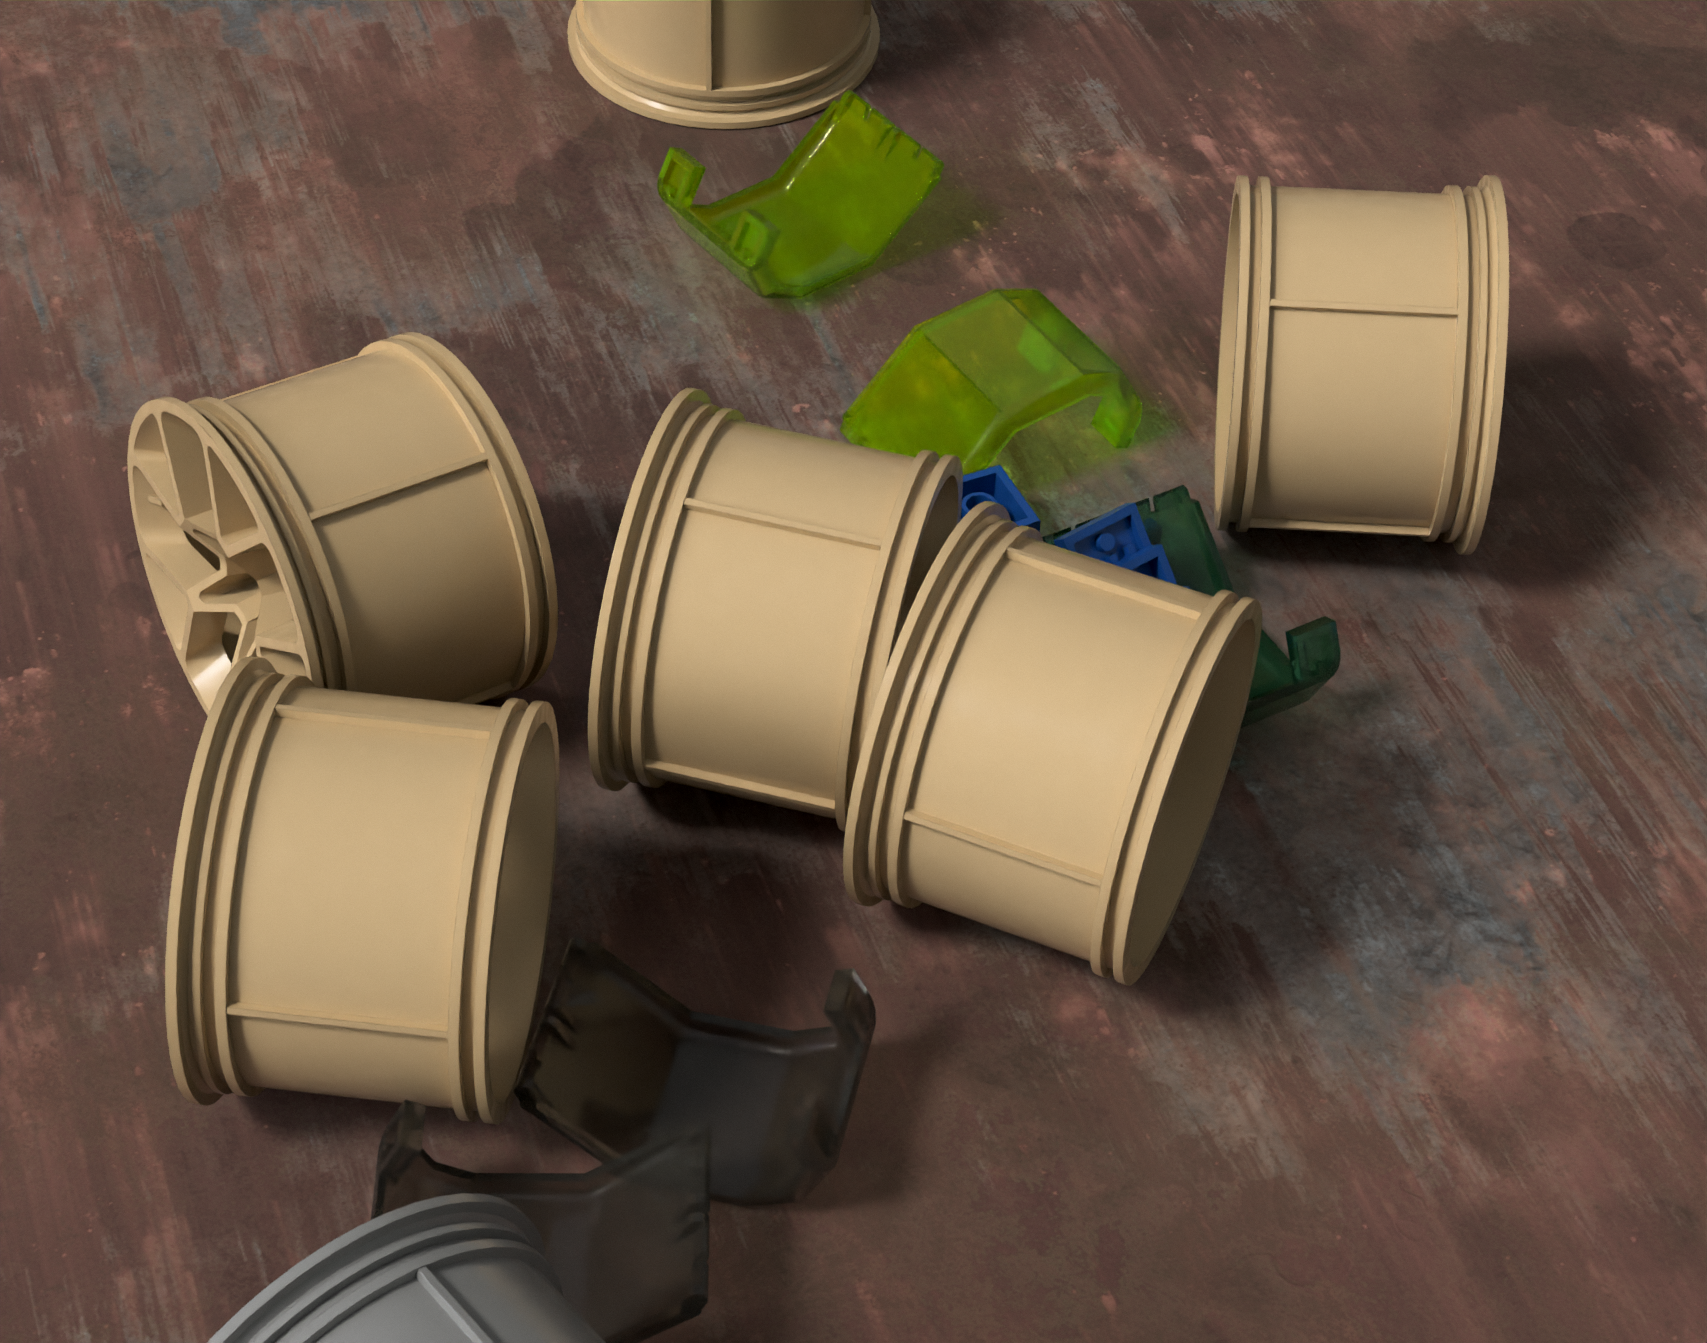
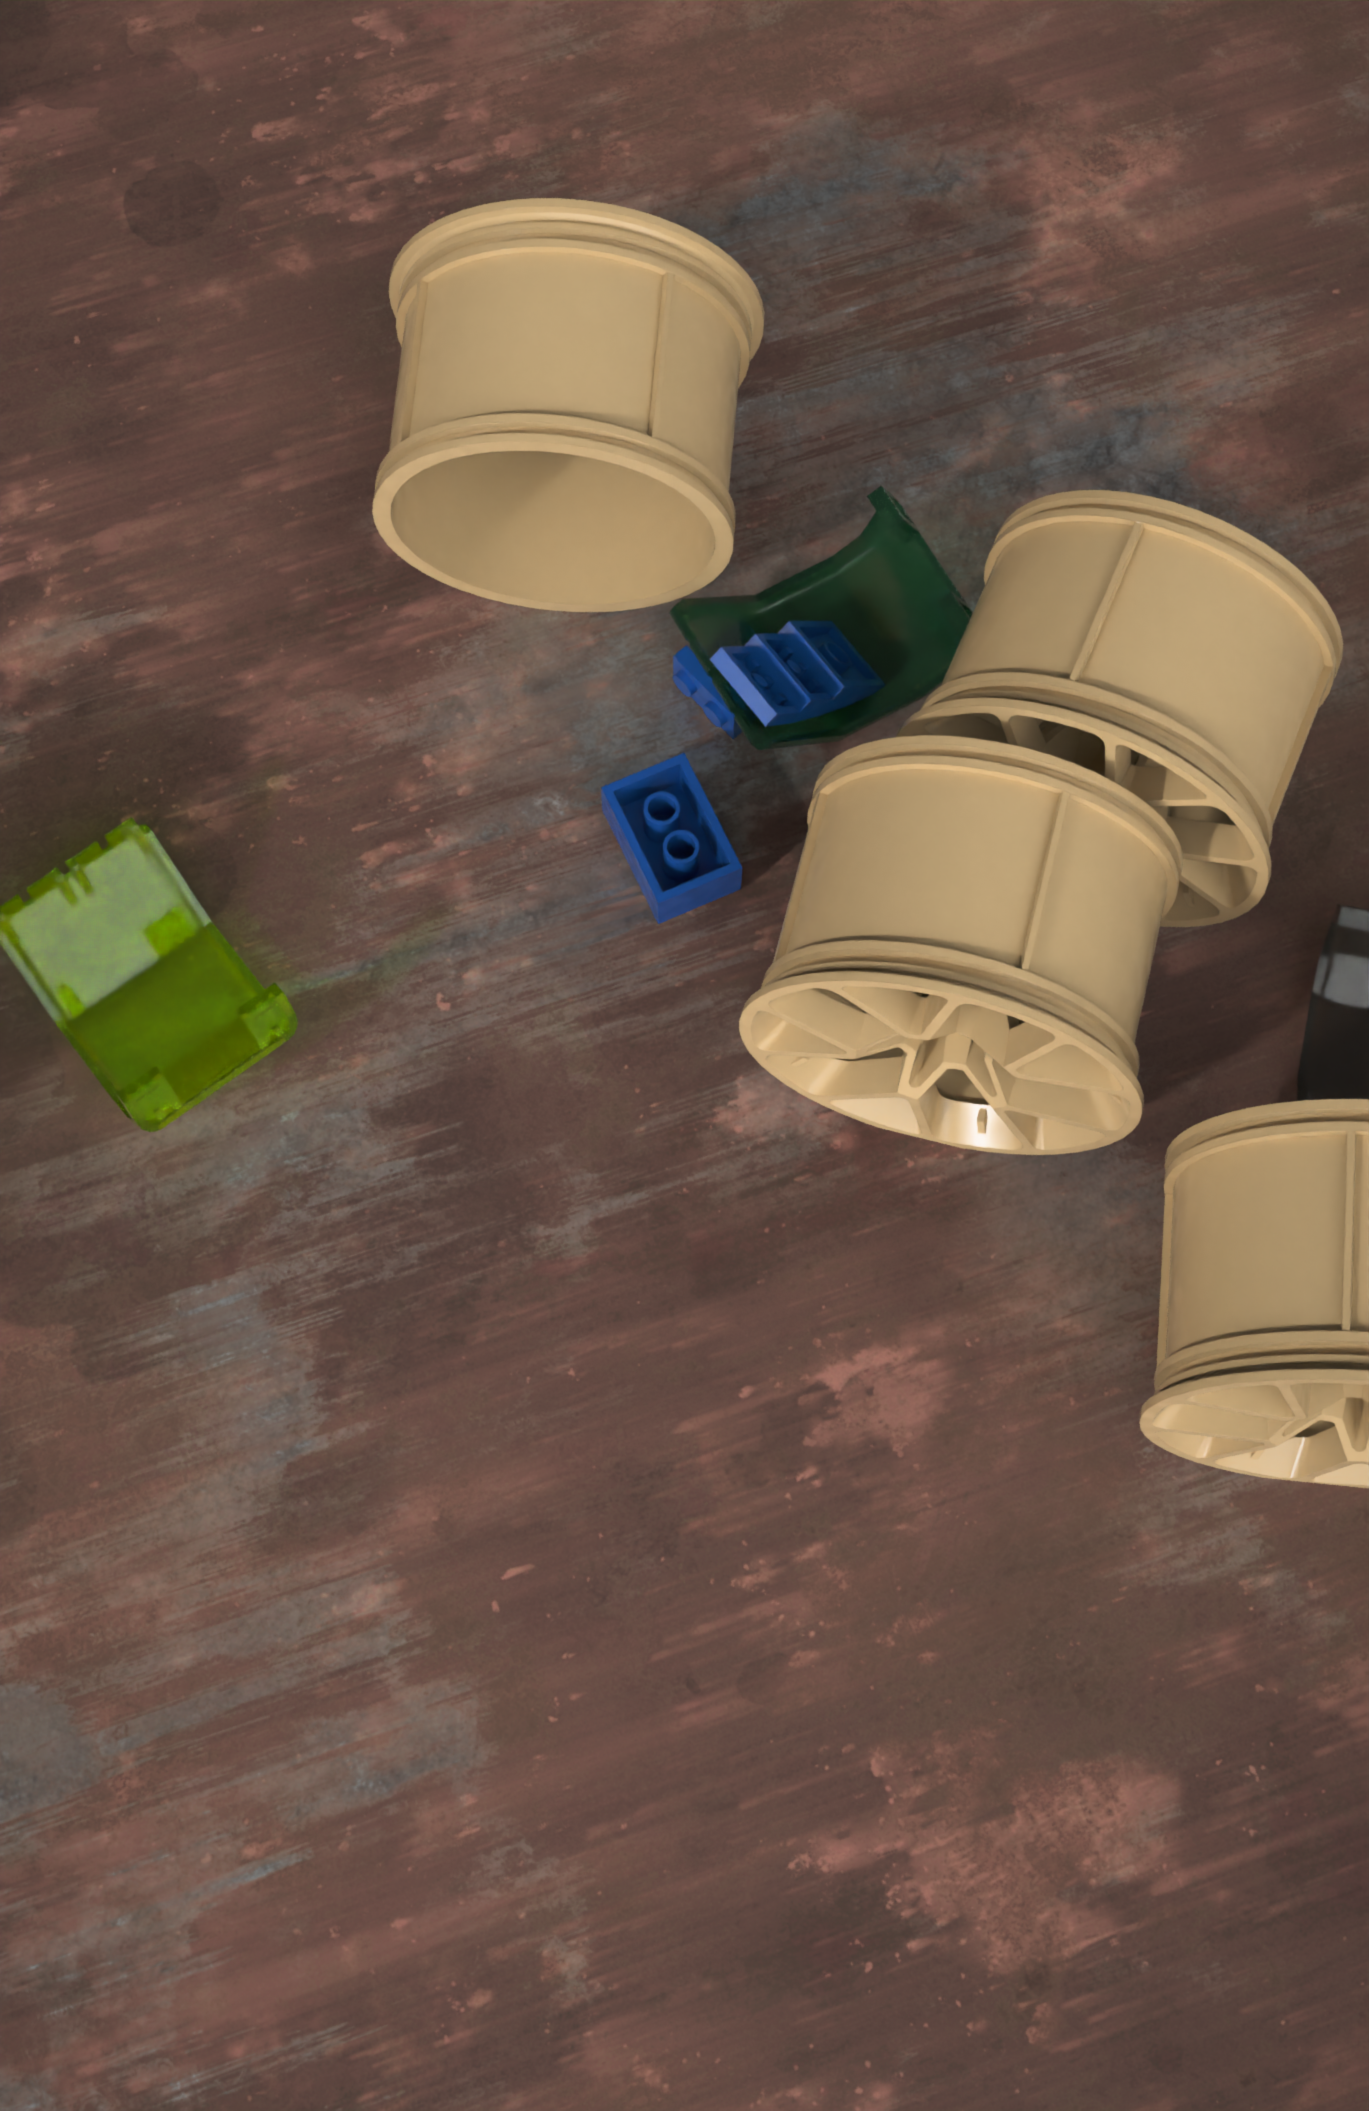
camera: 90 degrees left, 25 degrees up
tan wheel [127,332,558,716] -> none
clear neon green windscreen [840,288,1143,475] -> none

